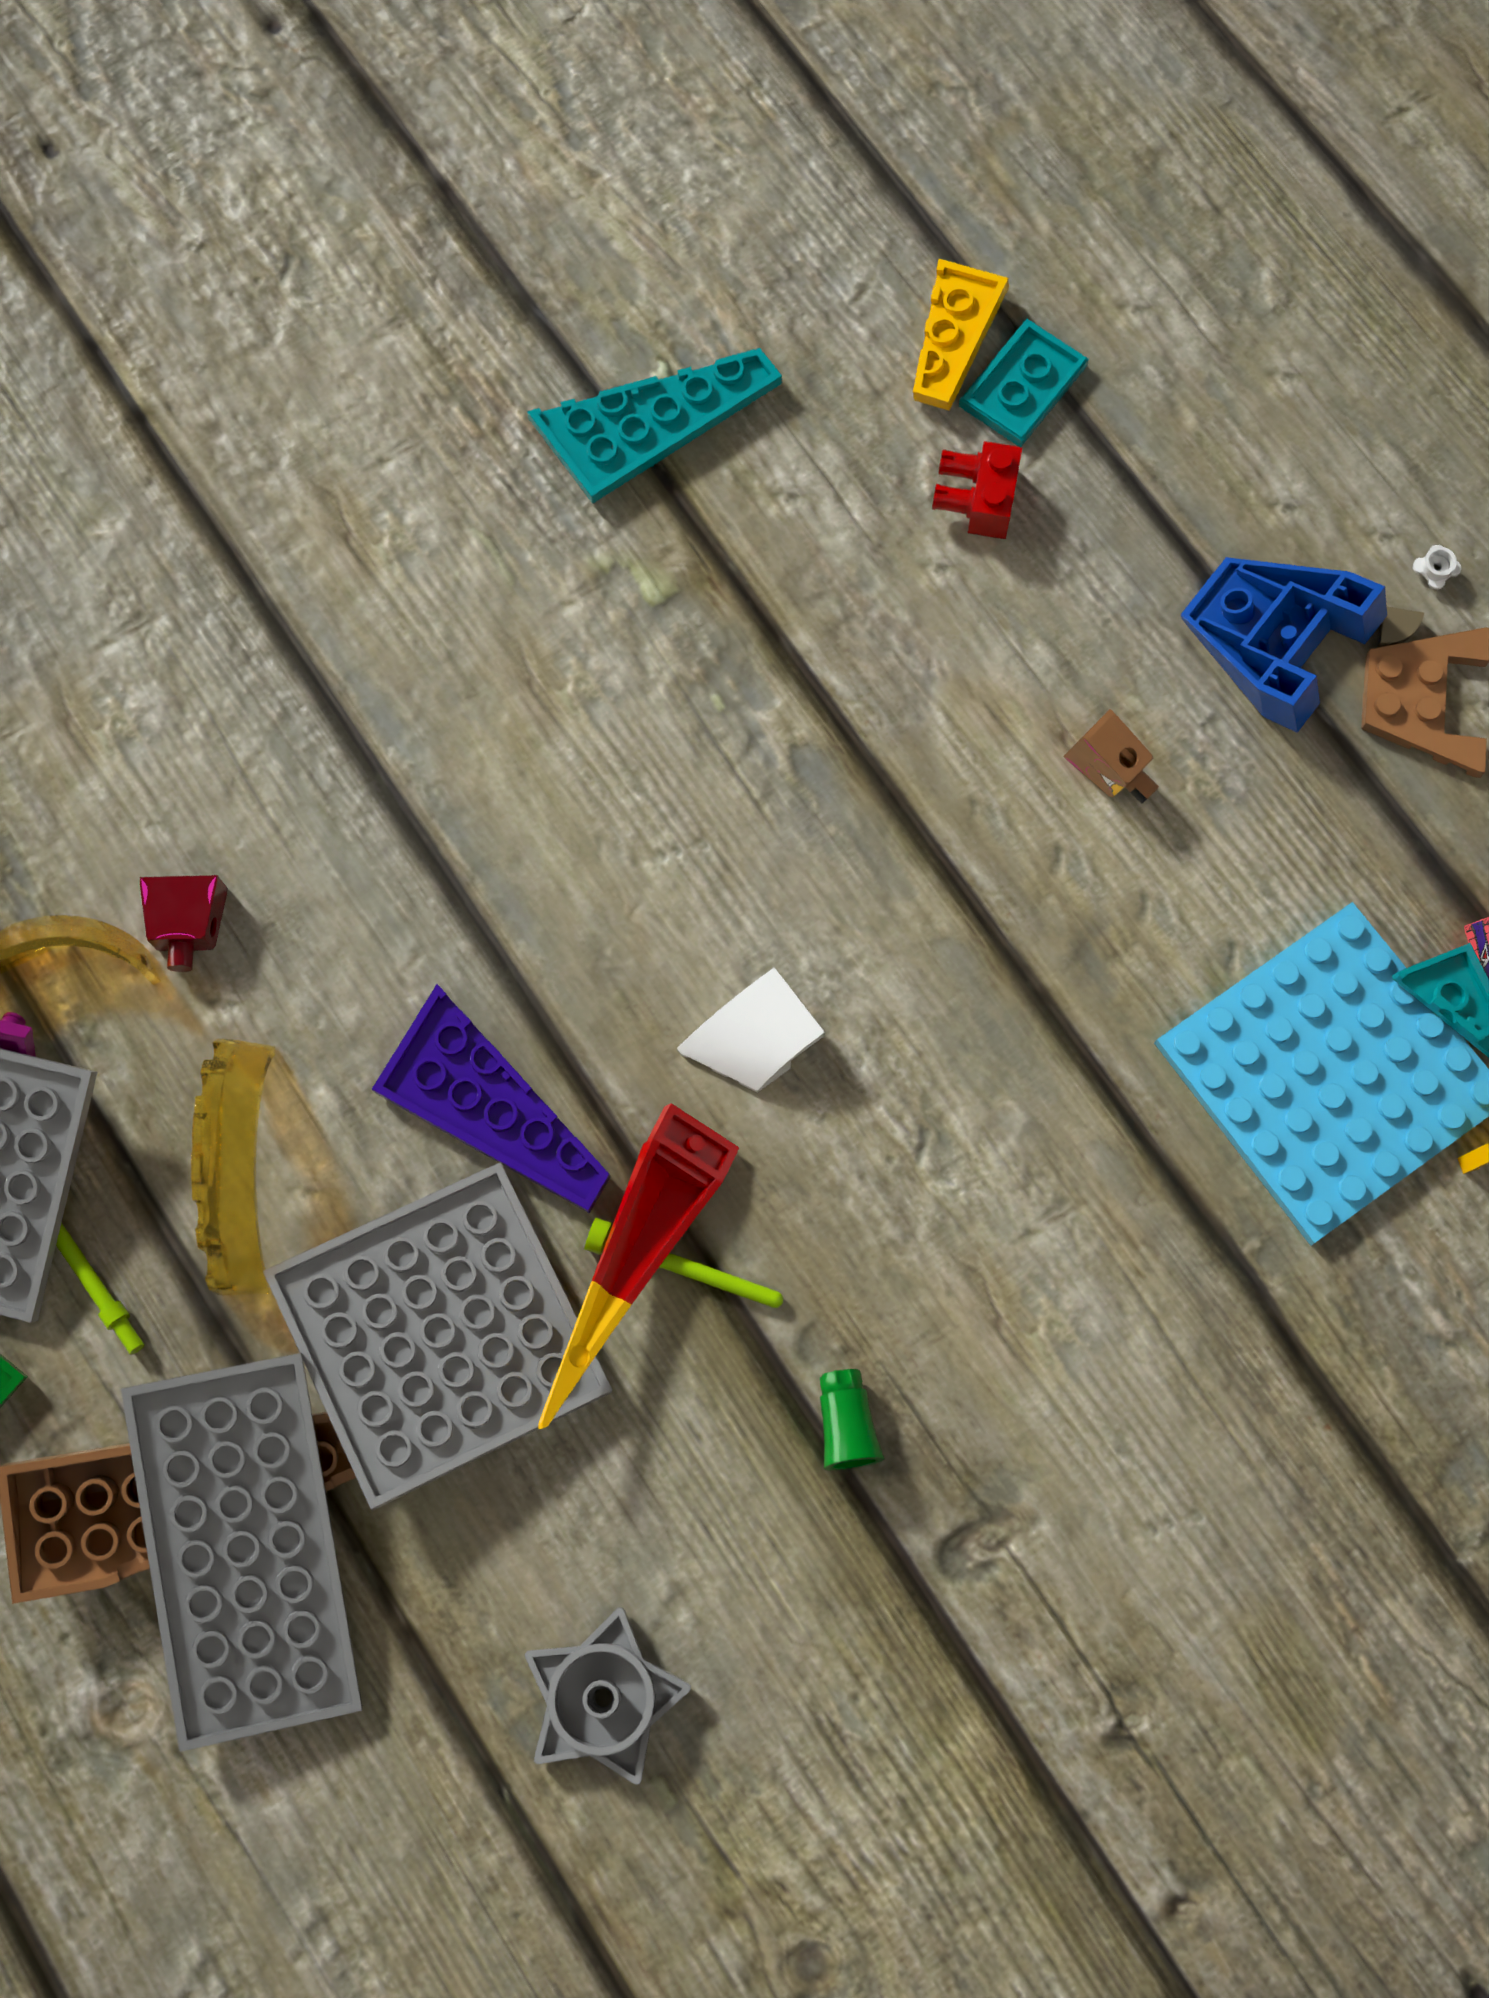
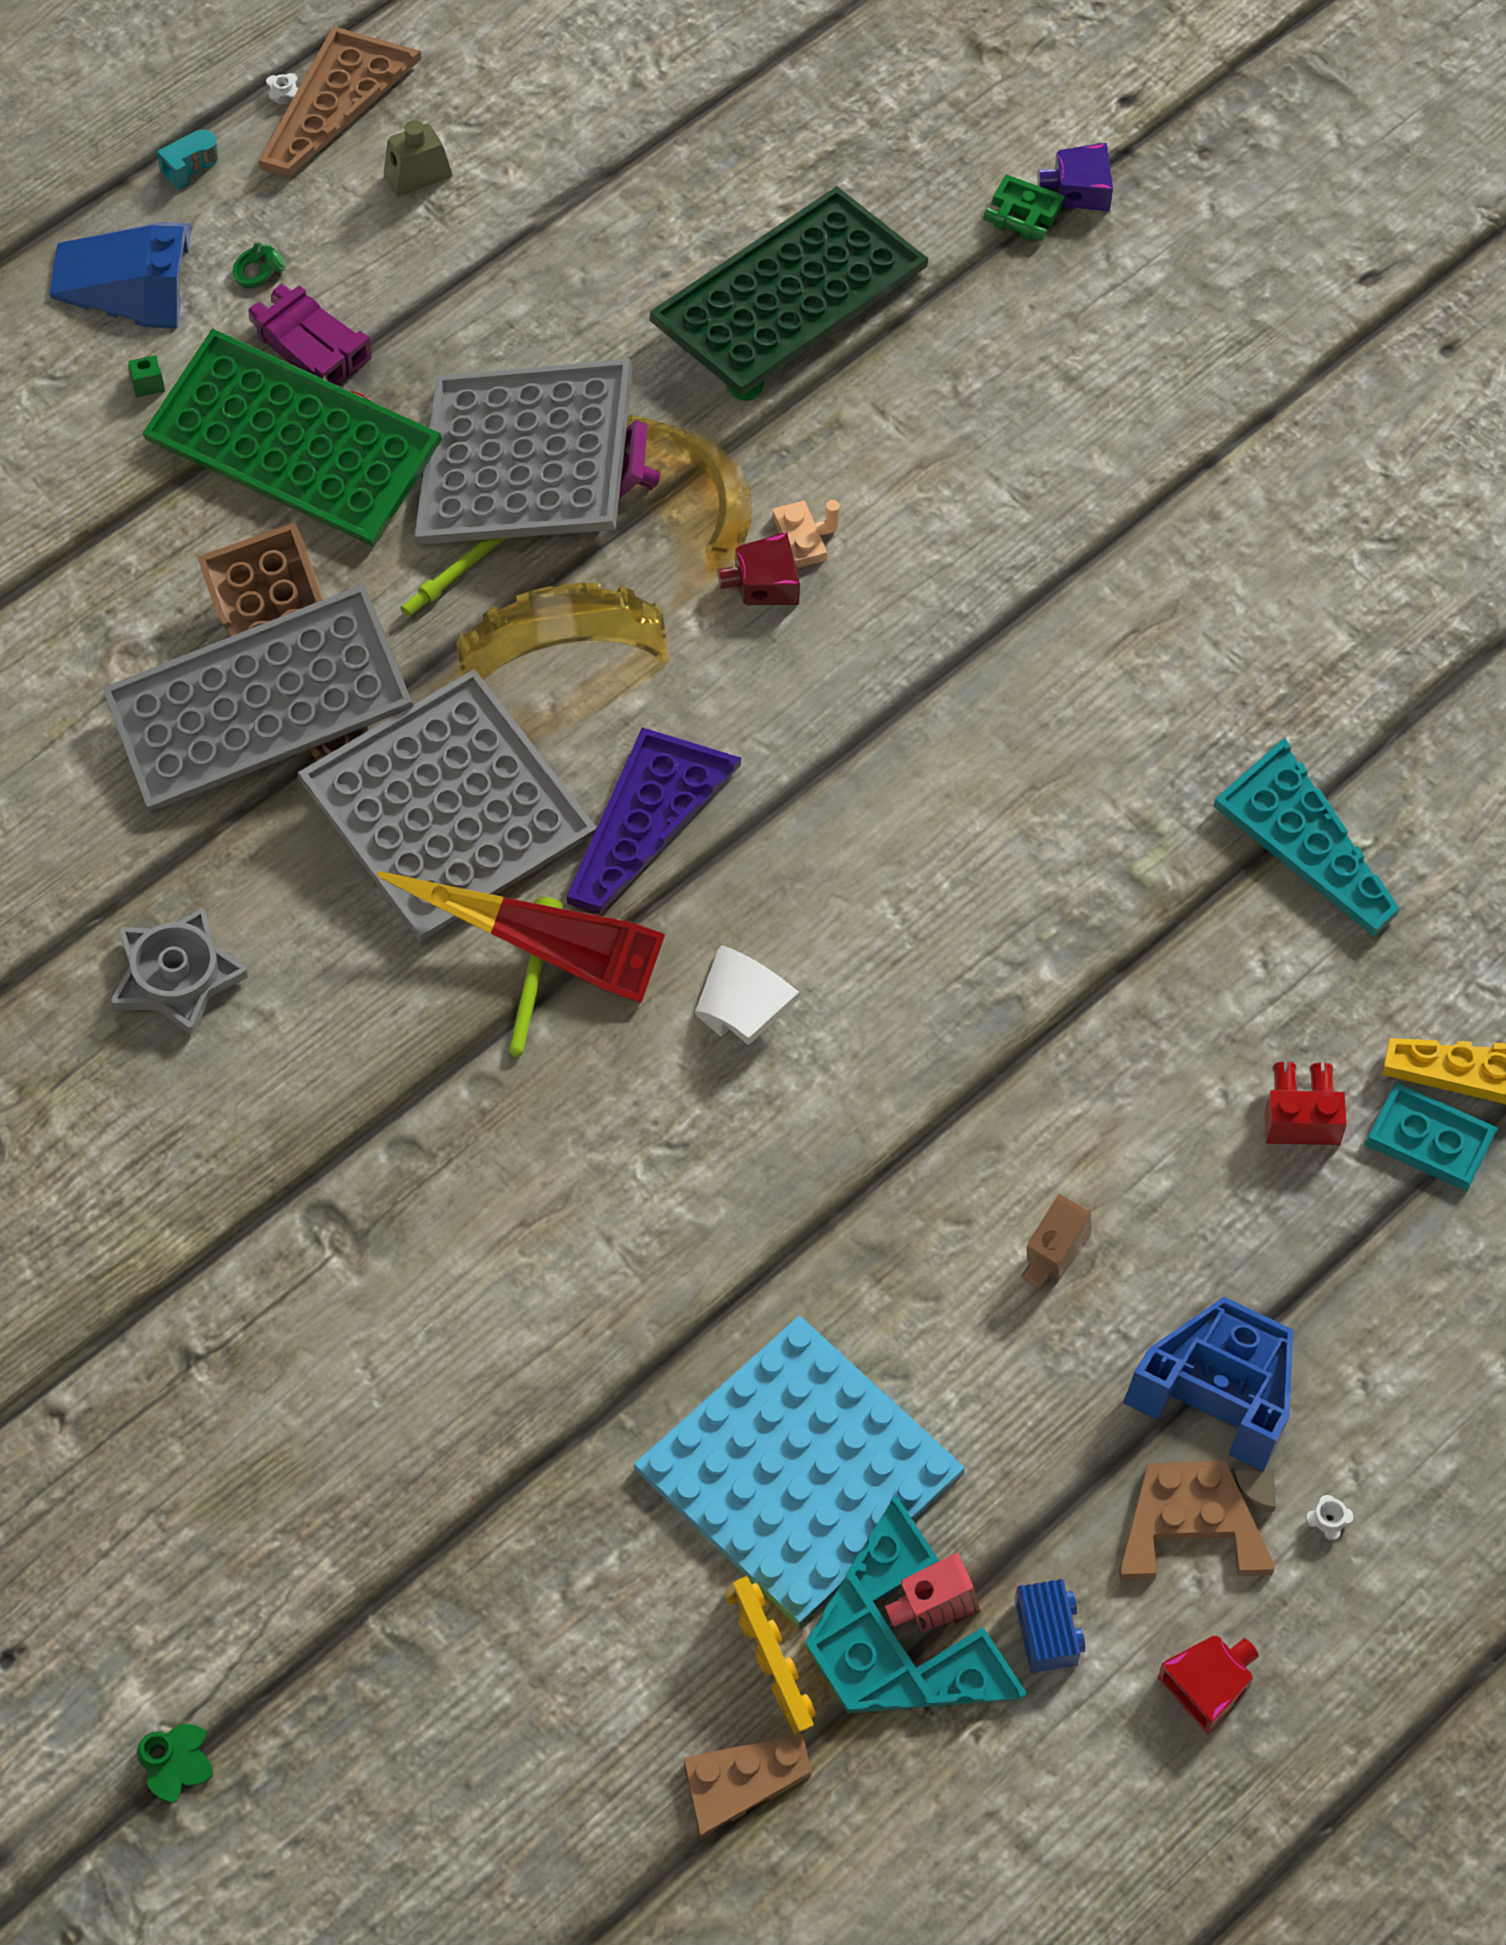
camera: 75 degrees right, 15 degrees down
green plant [820,1369,885,1470] -> none
none -> light nougat plate [772,500,840,569]

